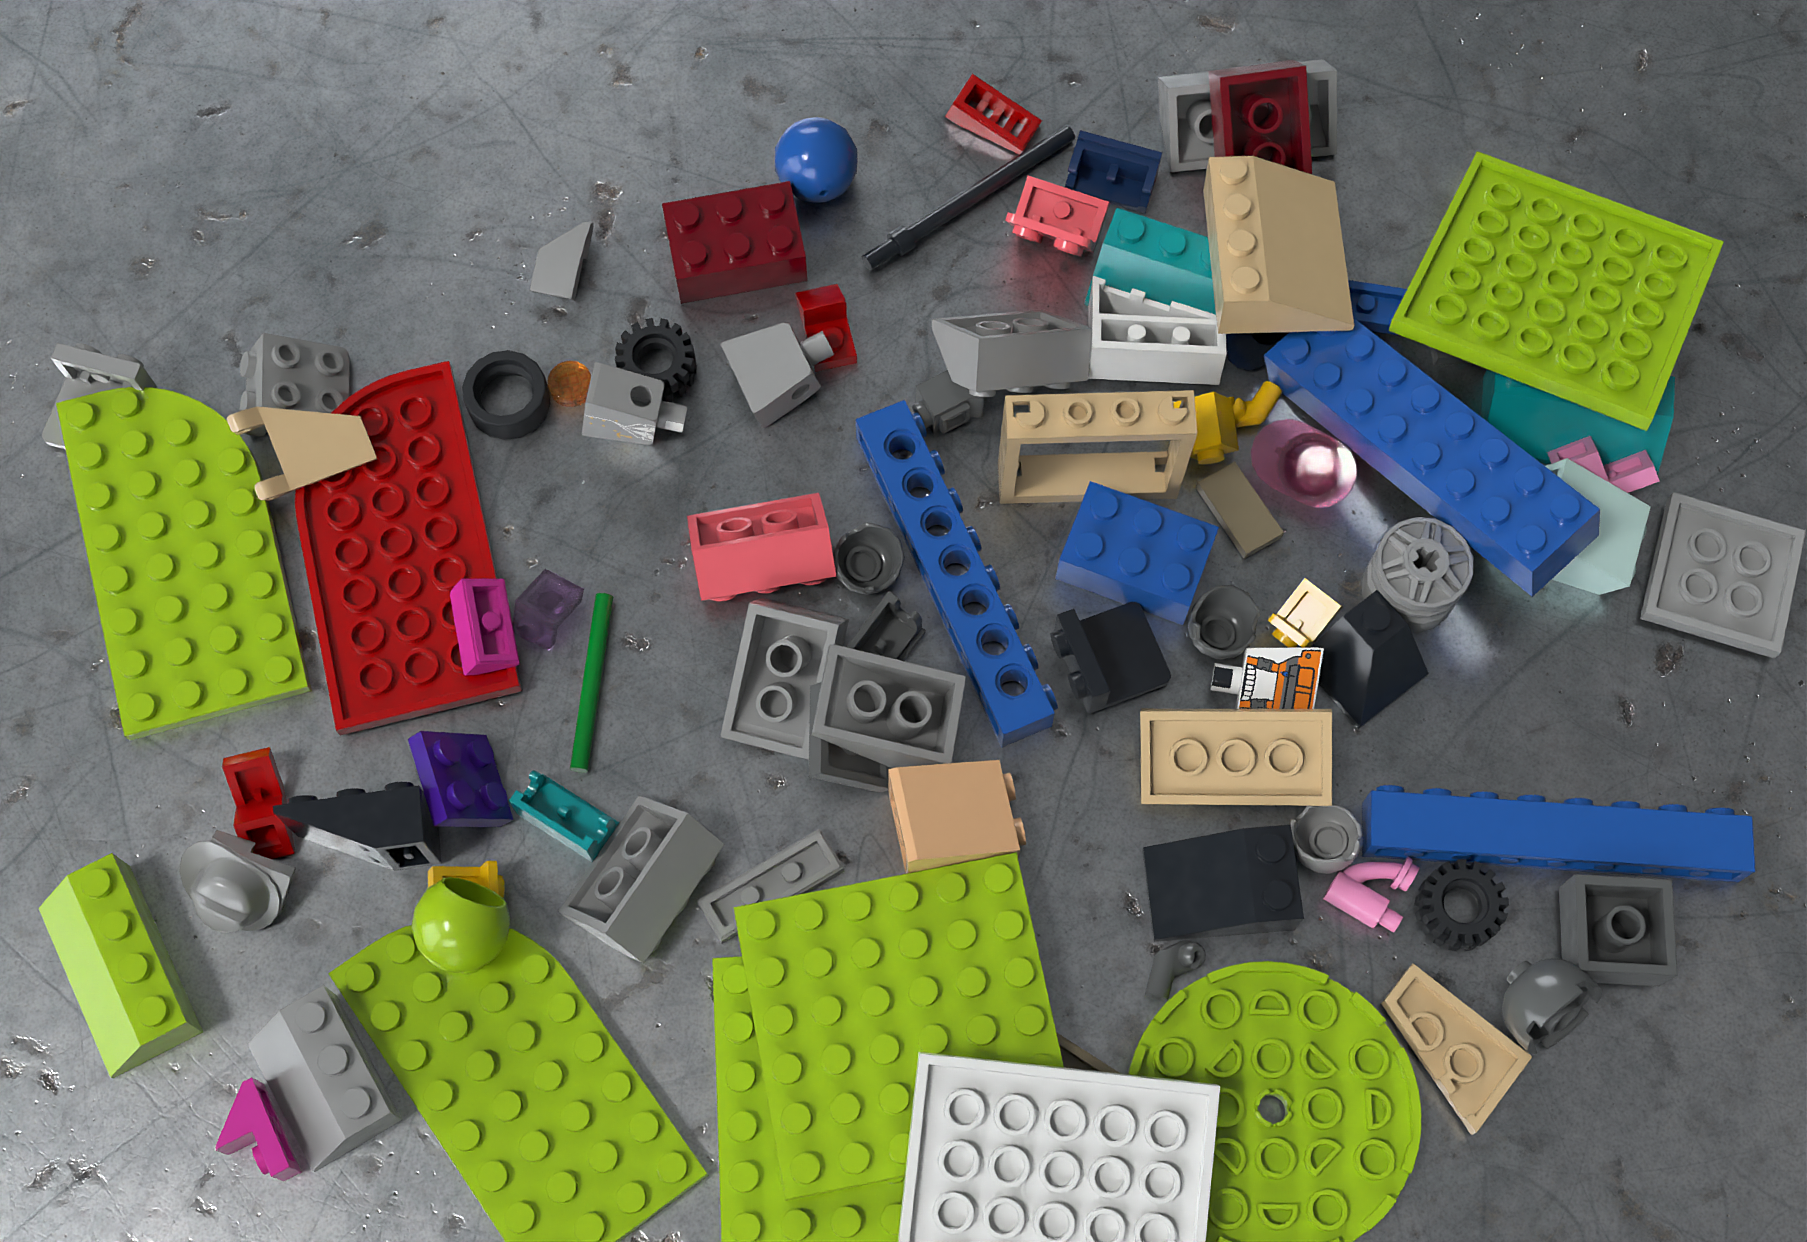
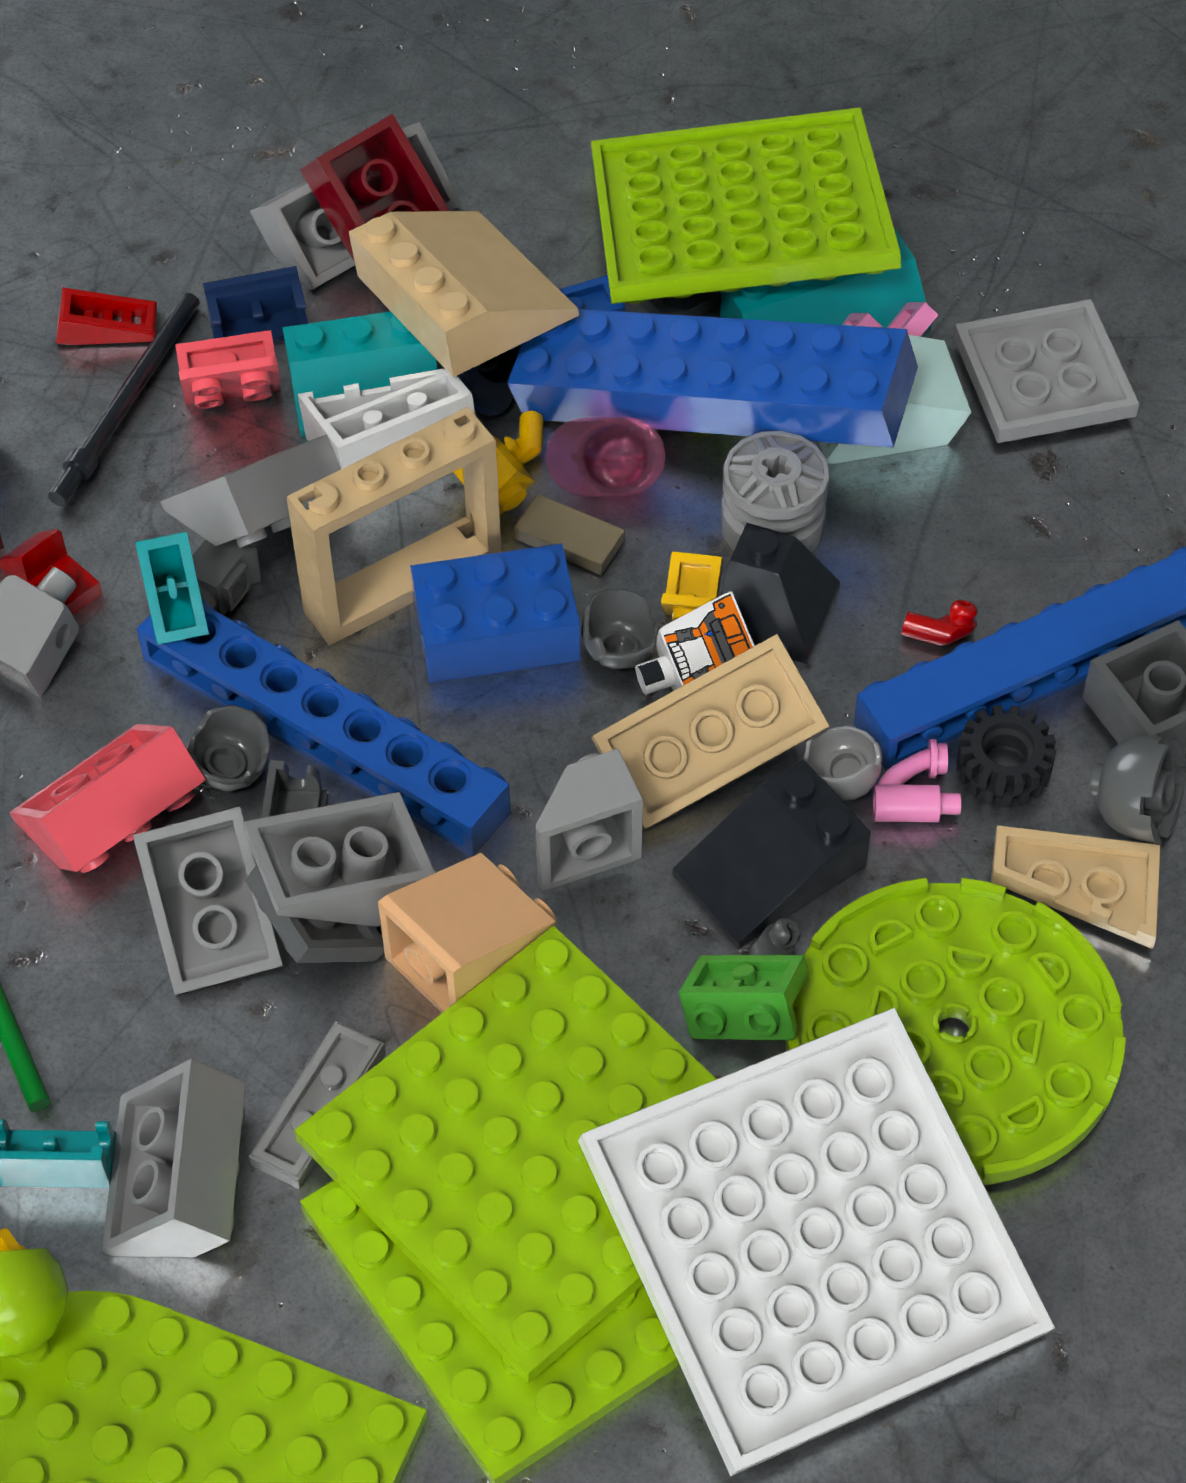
camera: 30 degrees left, 15 degrees down
black bracket [1050,602,1171,714] -> none
none -> teal slope [135,531,209,645]
none -> light grey slope [535,749,643,892]
none -> bright green bracket [678,955,809,1040]
none -> red arm [901,600,978,646]

